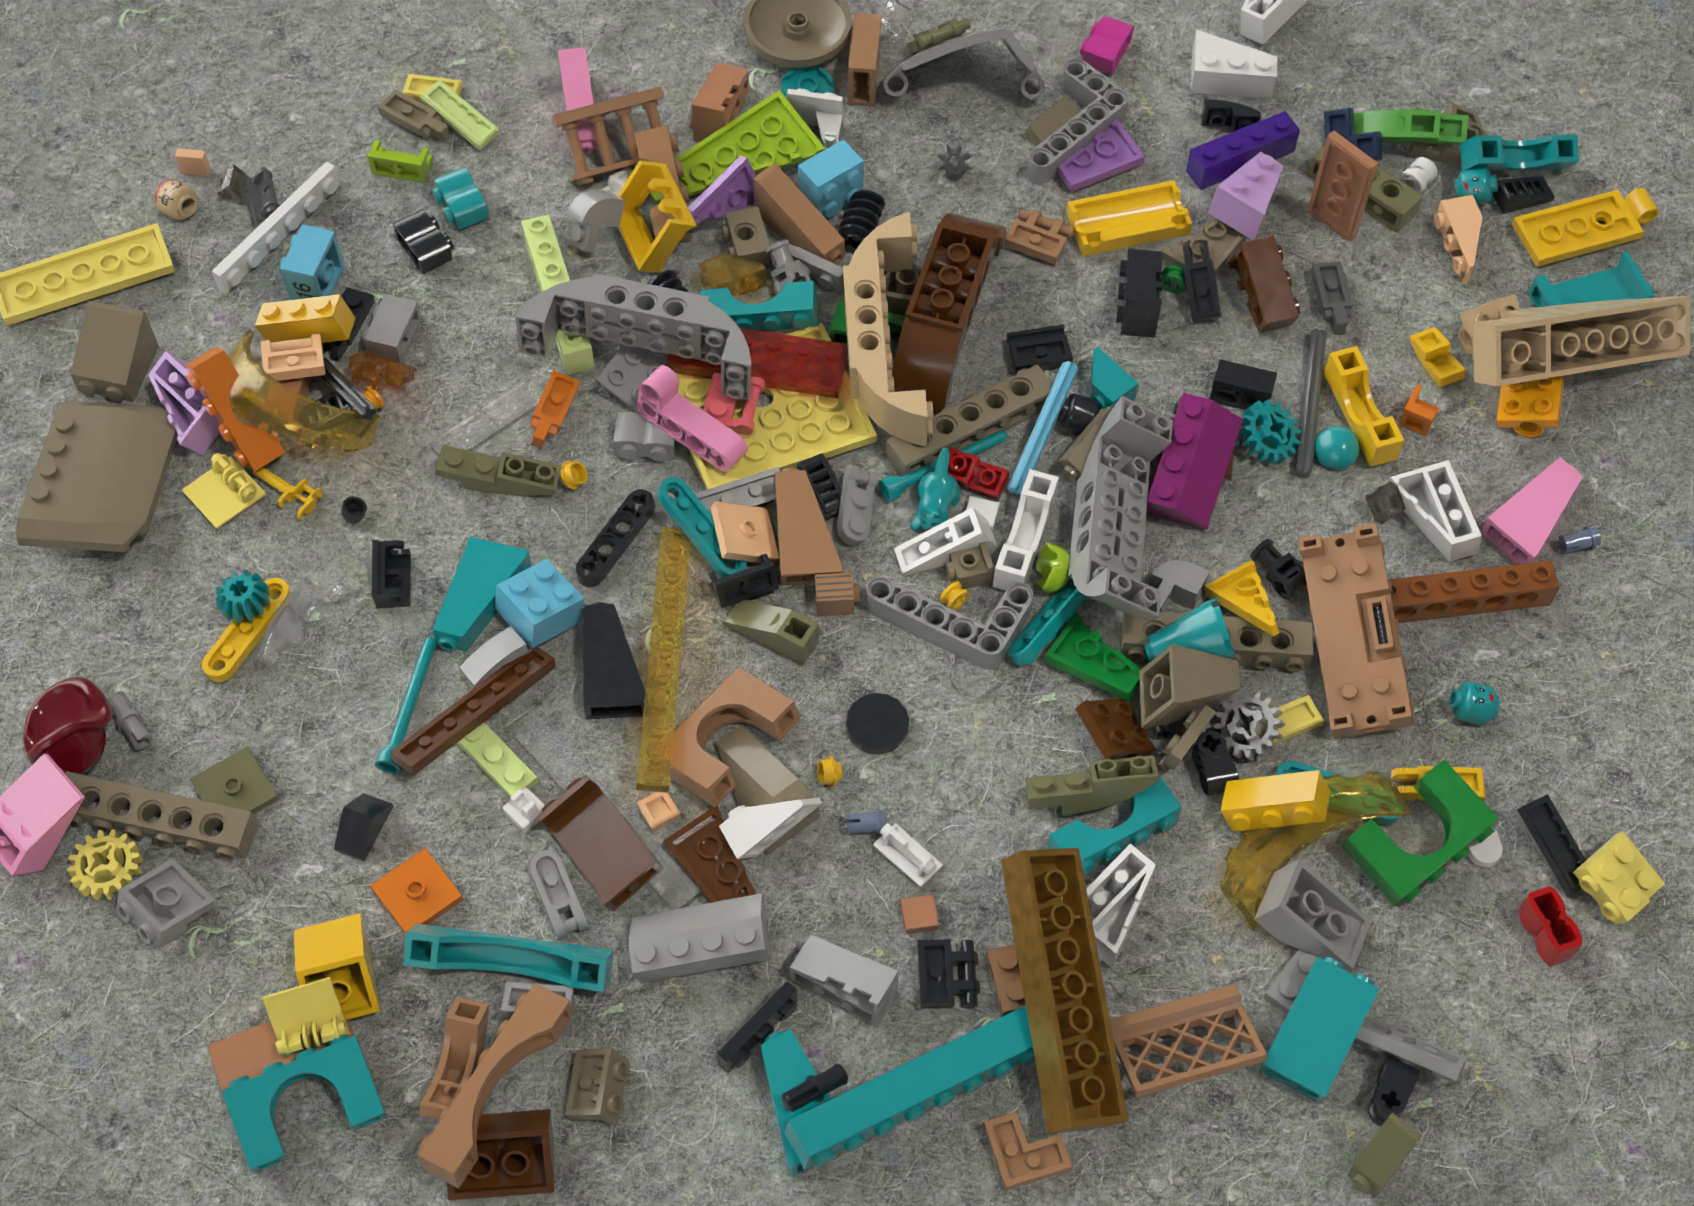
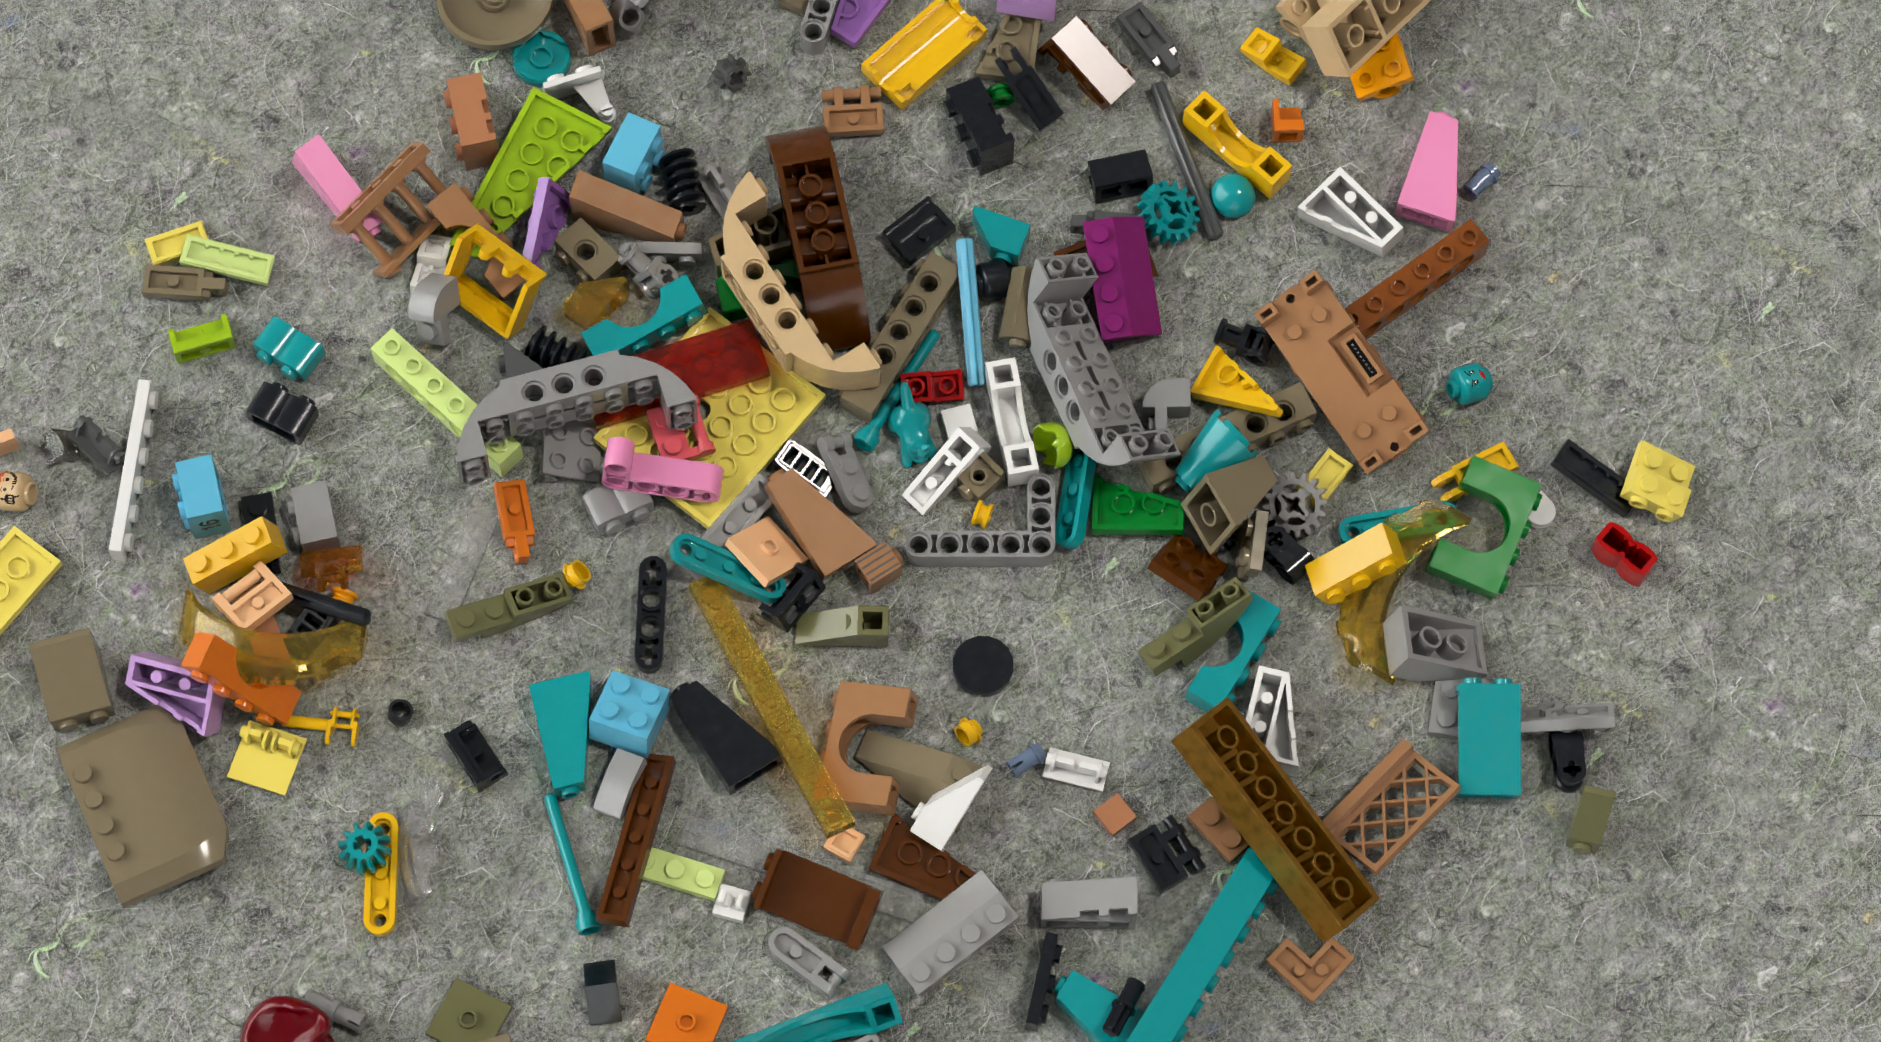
camera: 30 degrees left, 10 degrees up
clear smoke tile [1365,481,1406,525] -> none

